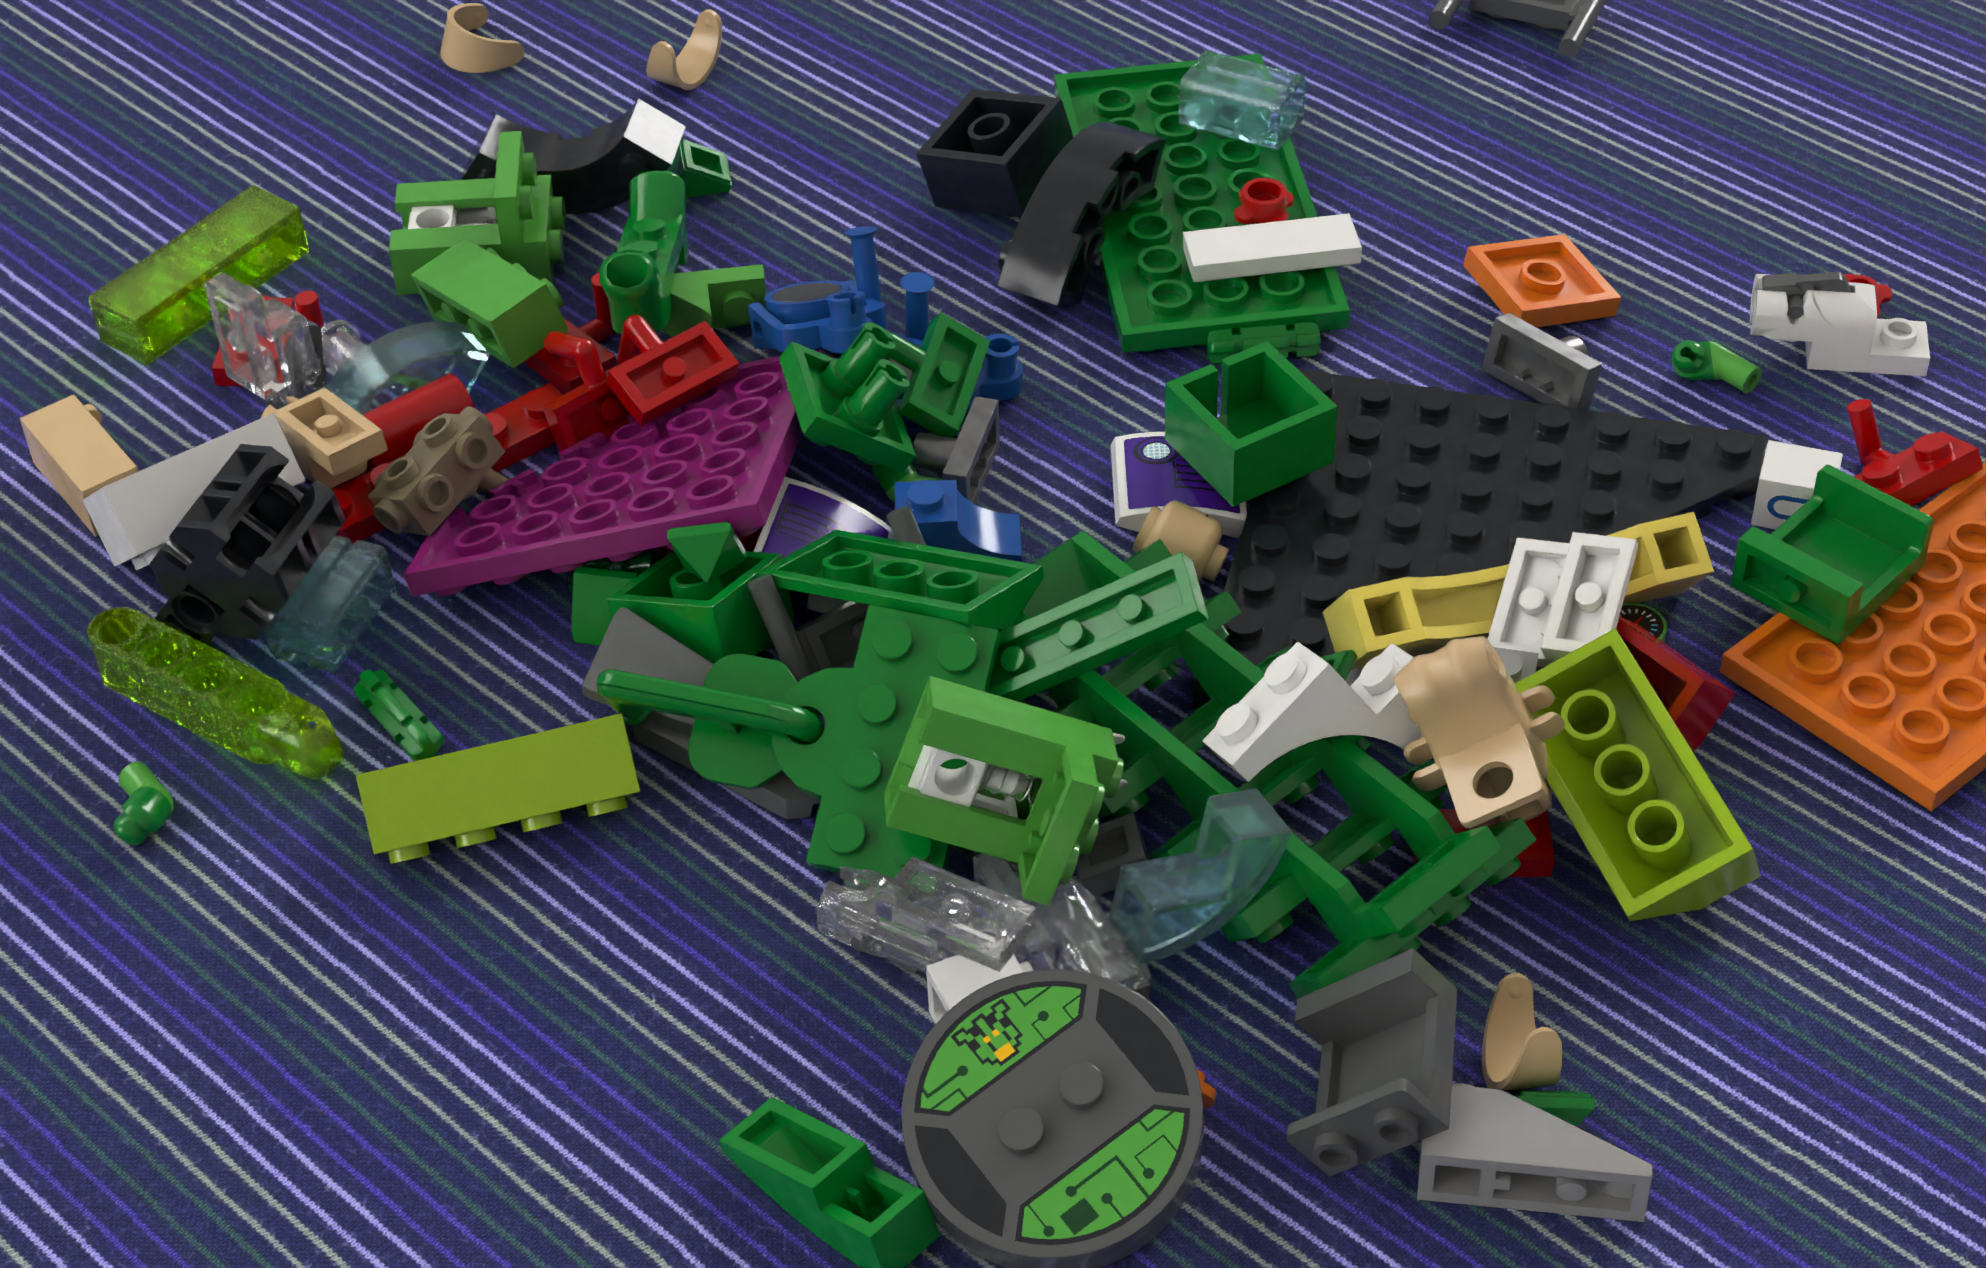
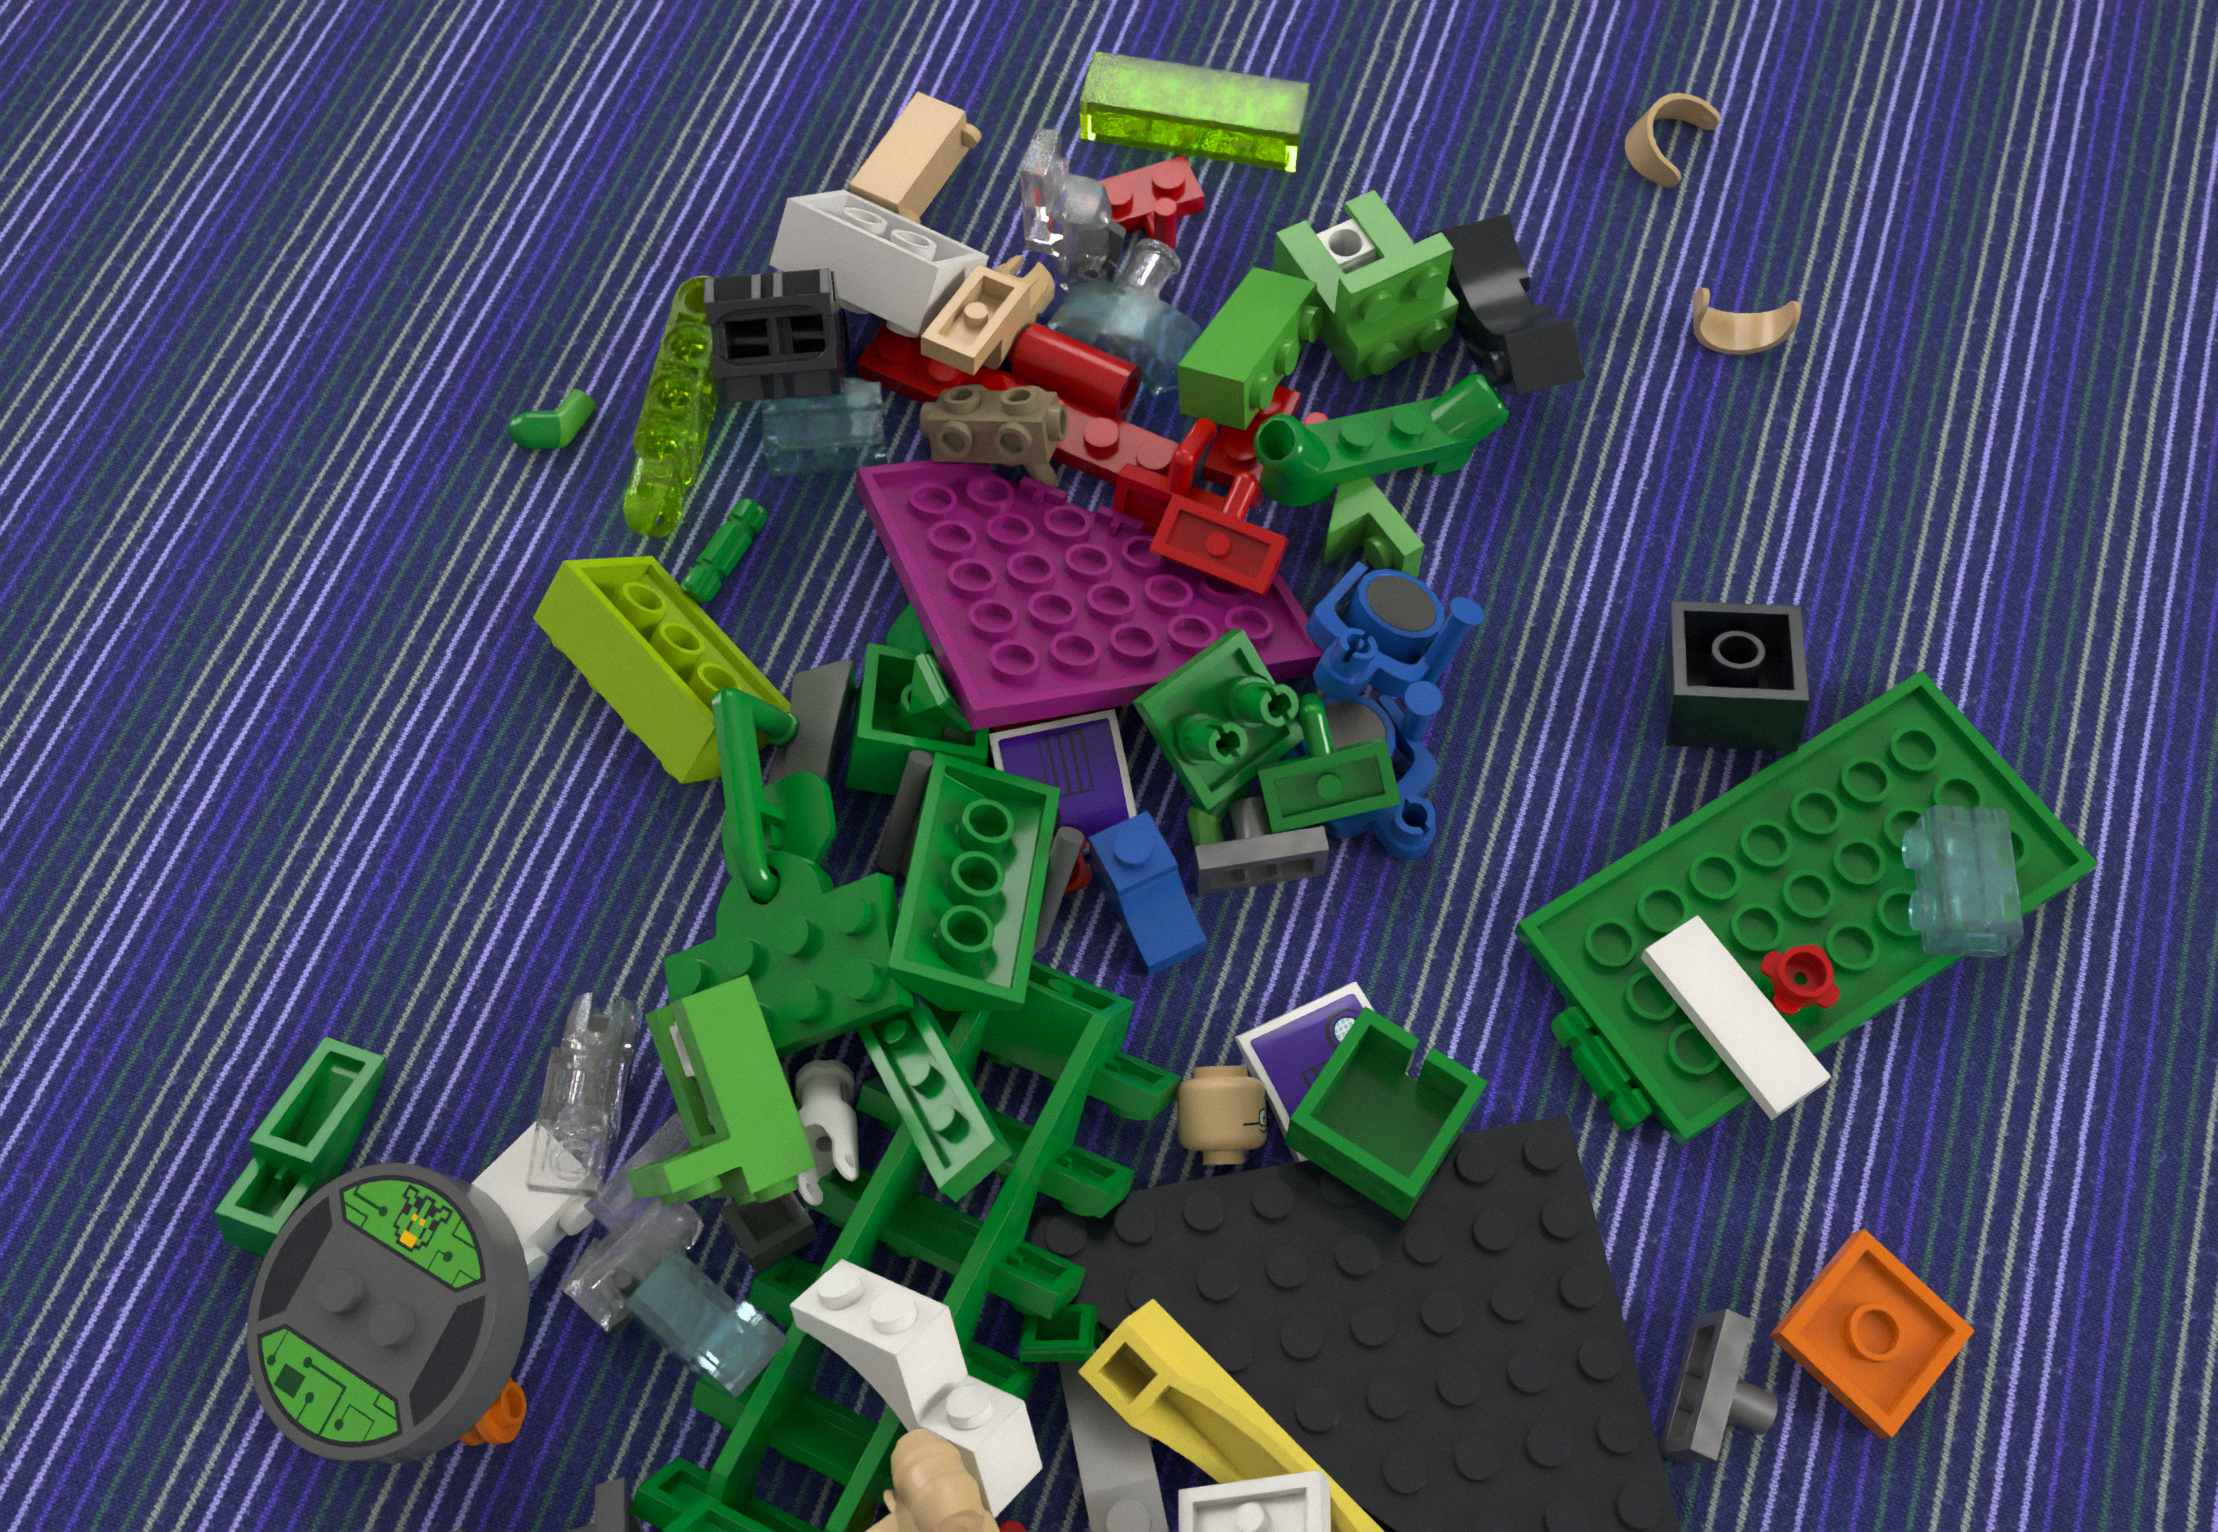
camera: 65 degrees right, 20 degrees up
green slope [667,139,732,198] -> none
black brick [998,121,1166,305] -> none

